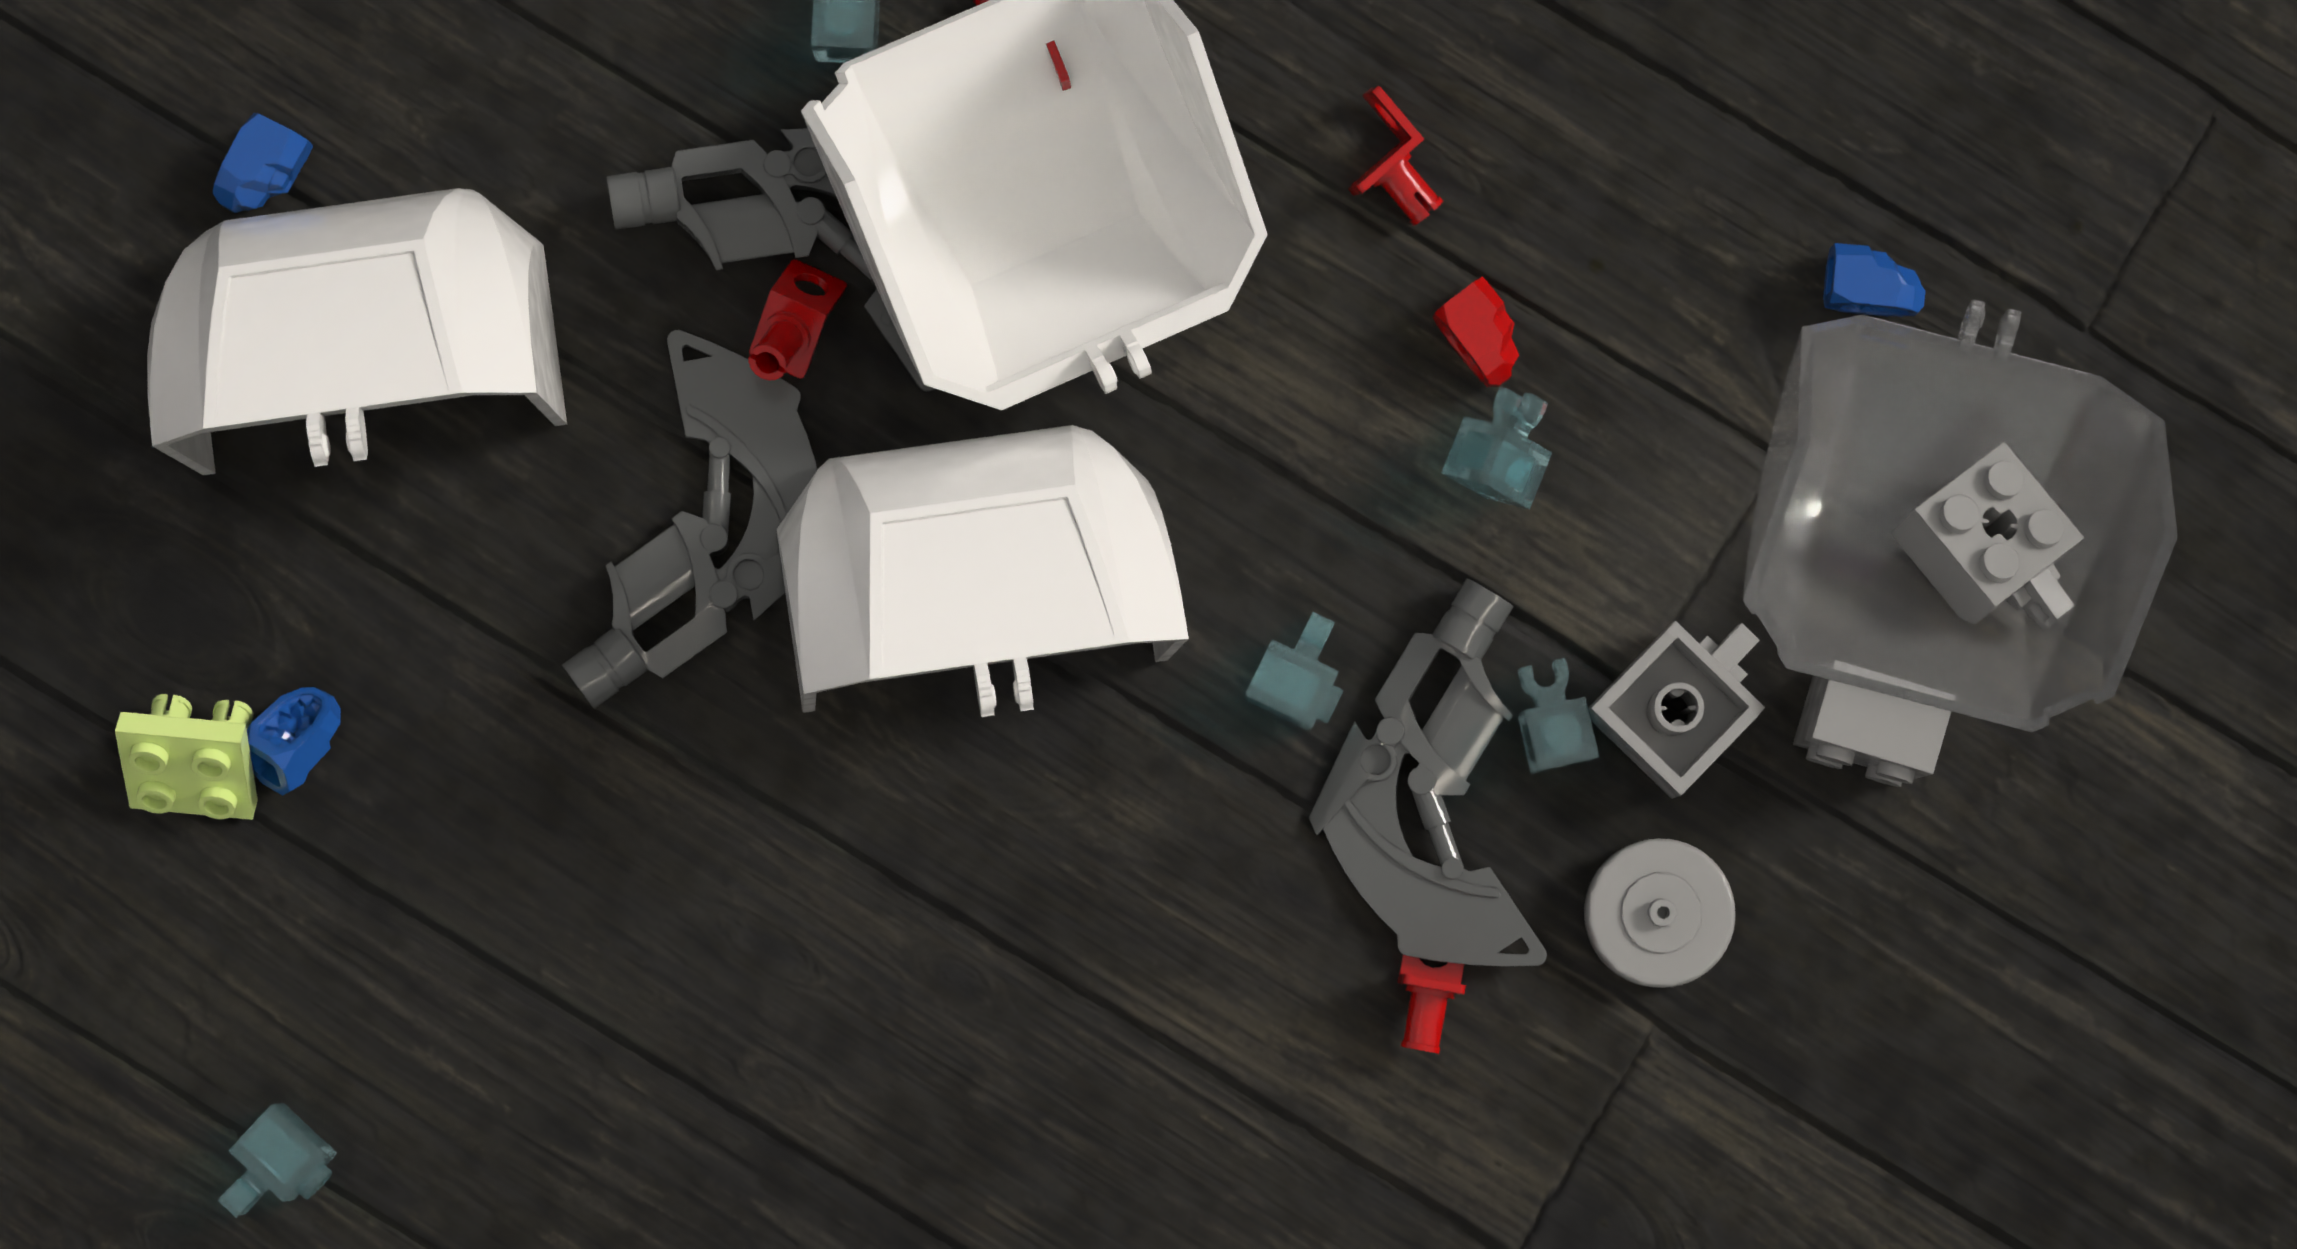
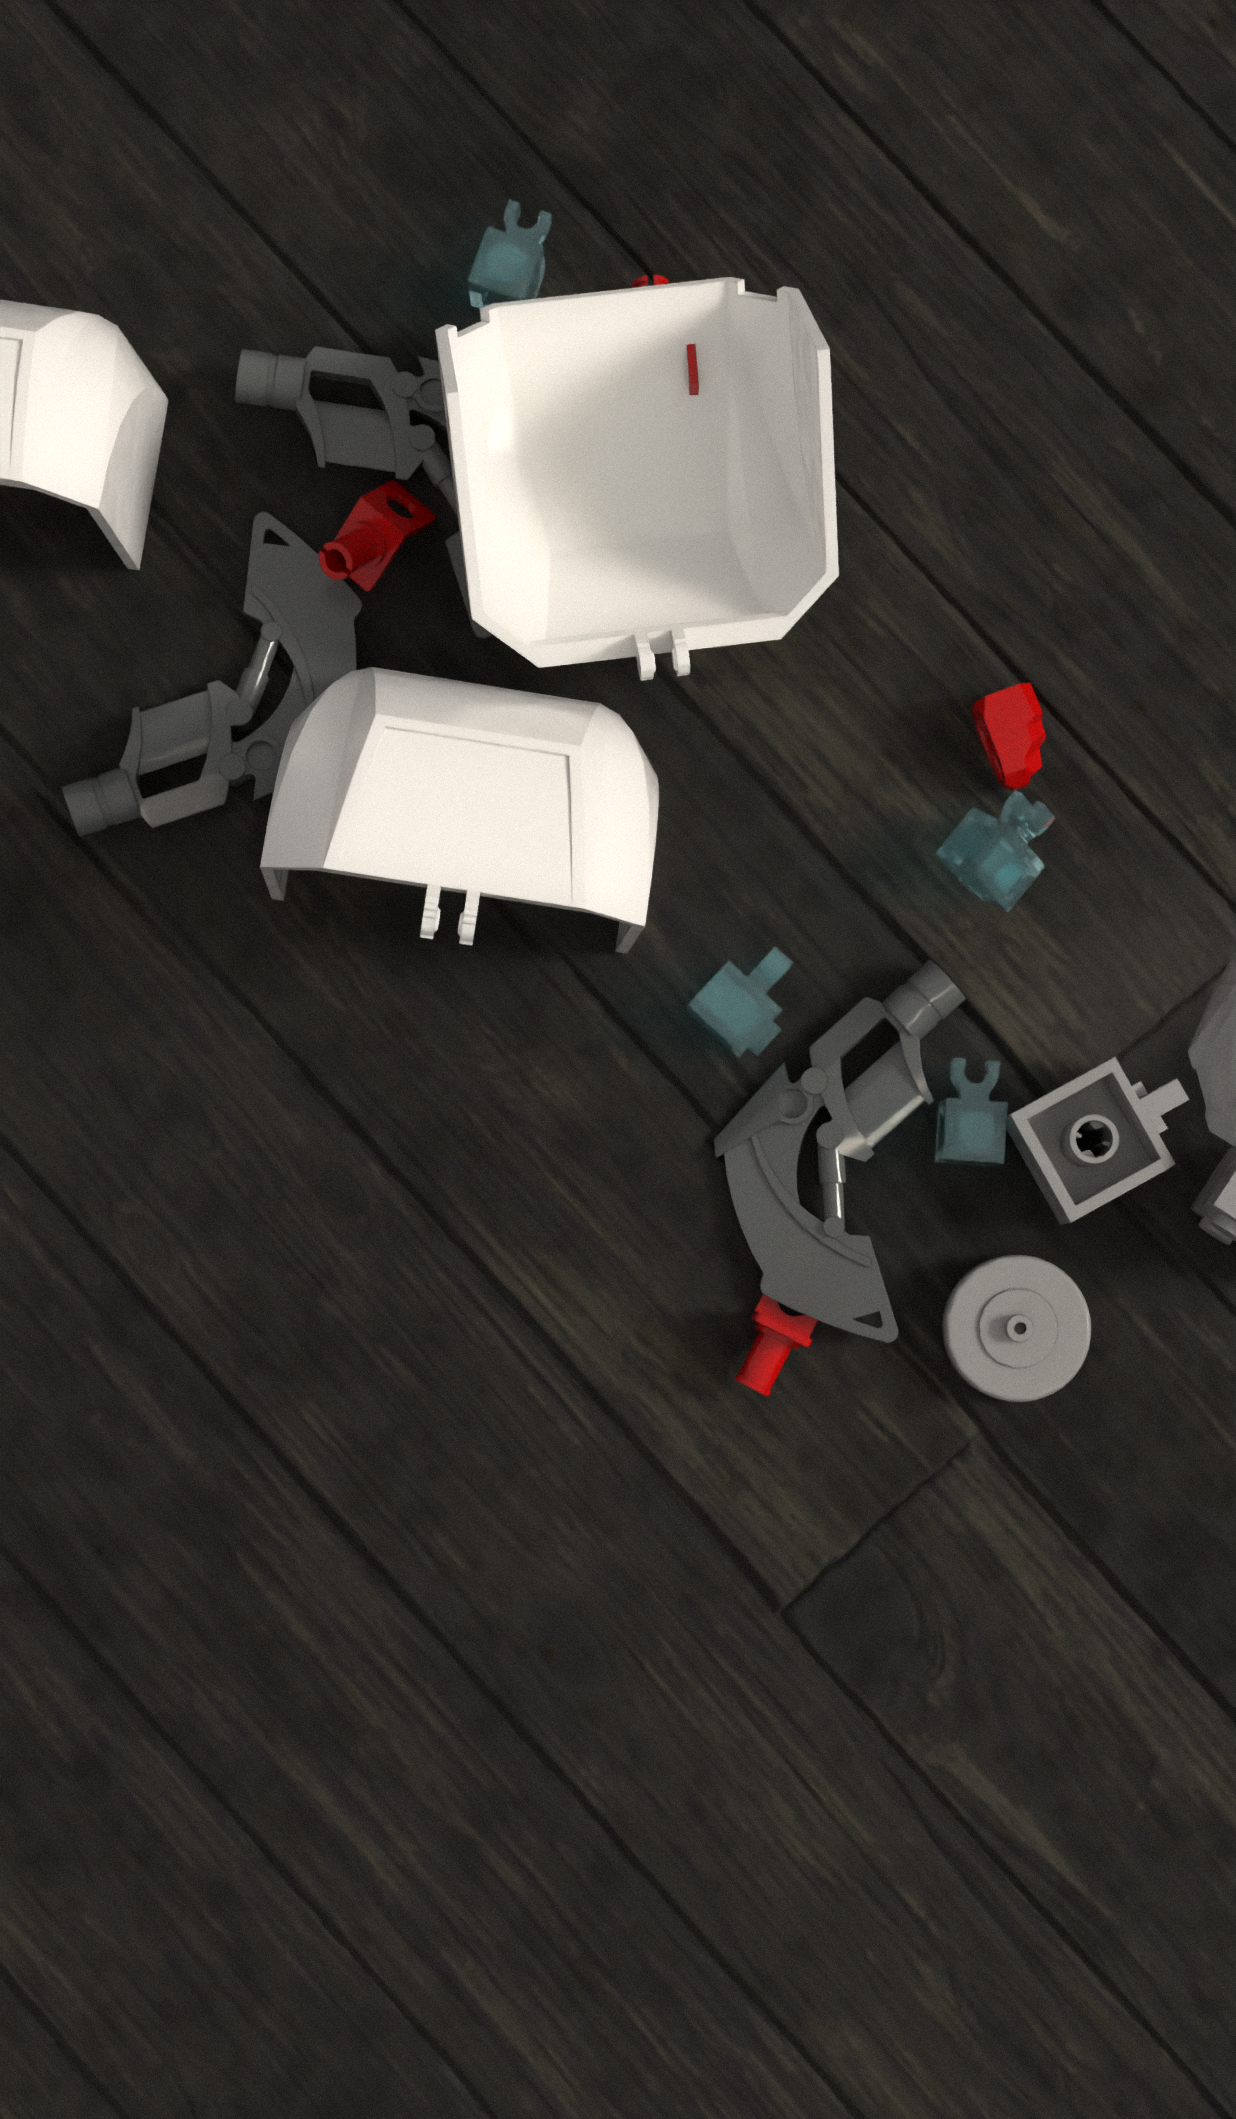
camera: 25 degrees right, 0 degrees up
red bracket [1347,86,1443,226] -> none

